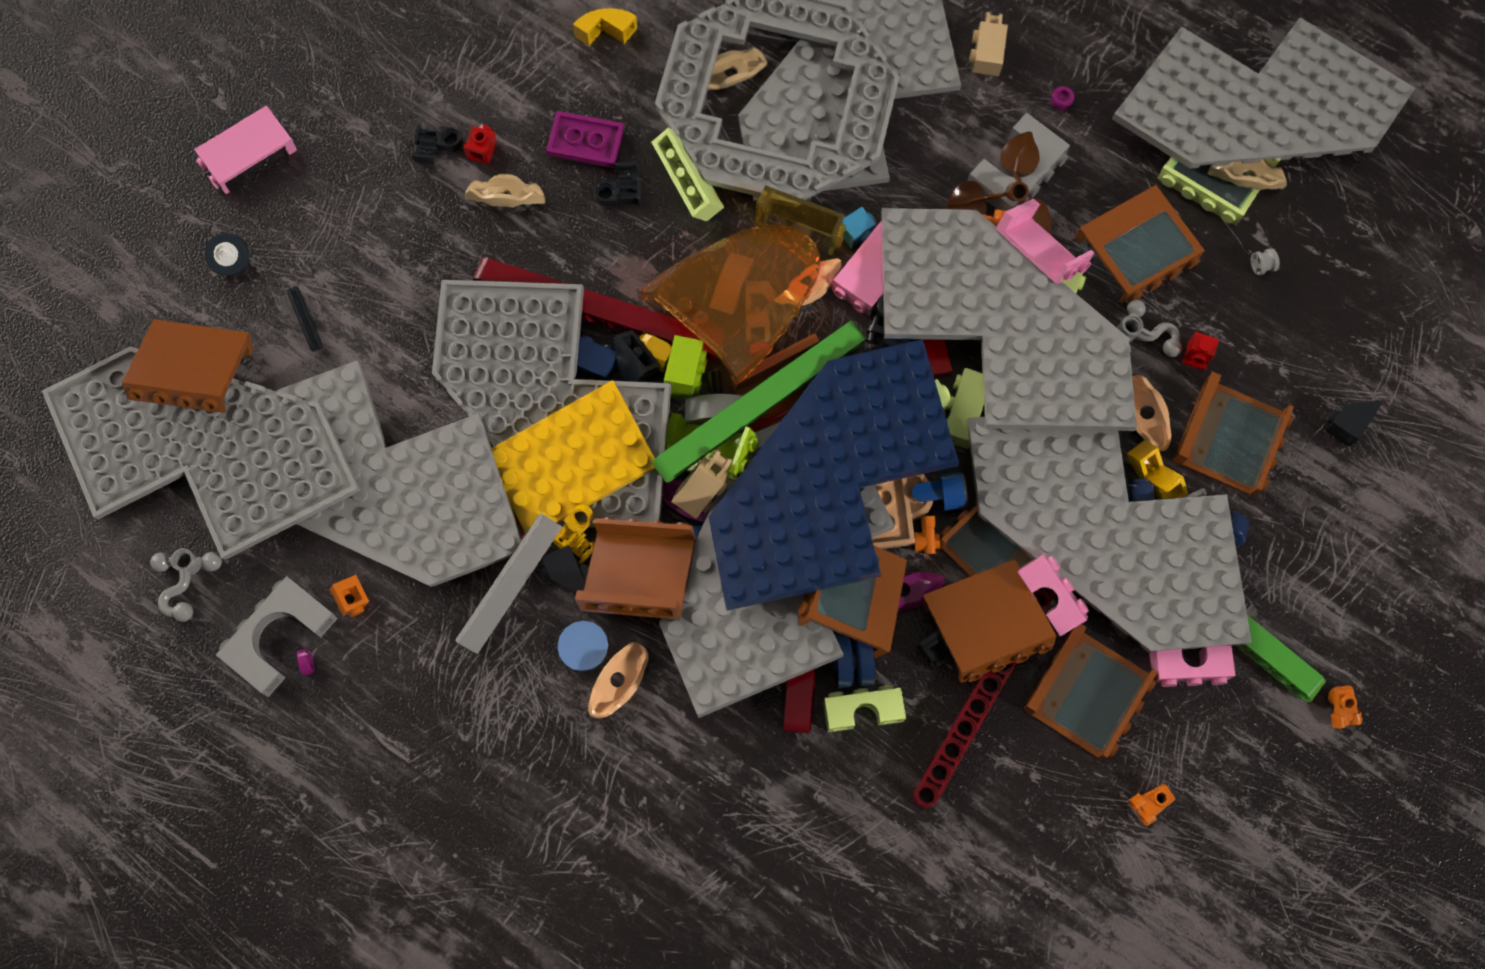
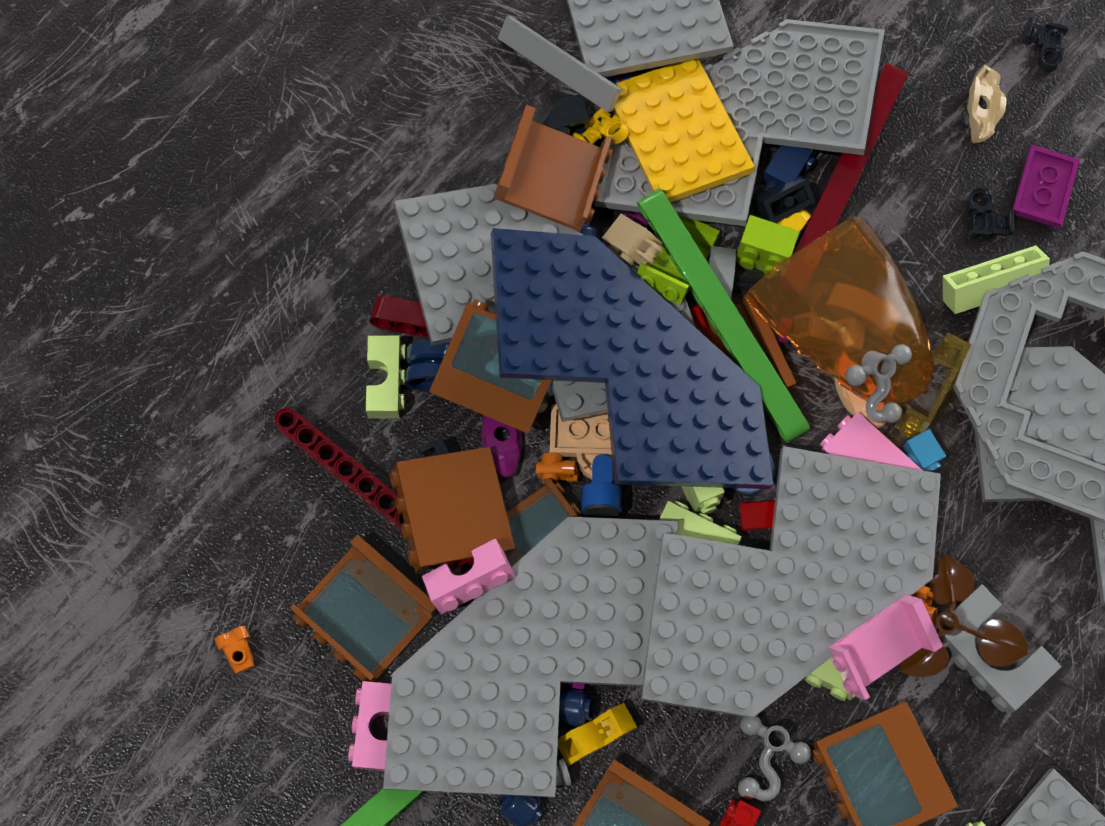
camera: 100 degrees right, 0 degrees up
red brick [463,124,497,164] -> none
medium blue tile [558,621,609,672] -> none
light nougat piece [588,641,649,718] -> none
magenta tile [1050,86,1074,110] -> none
light nougat piece [1132,375,1171,451] -> none
none -> light grey piece [845,344,912,423]

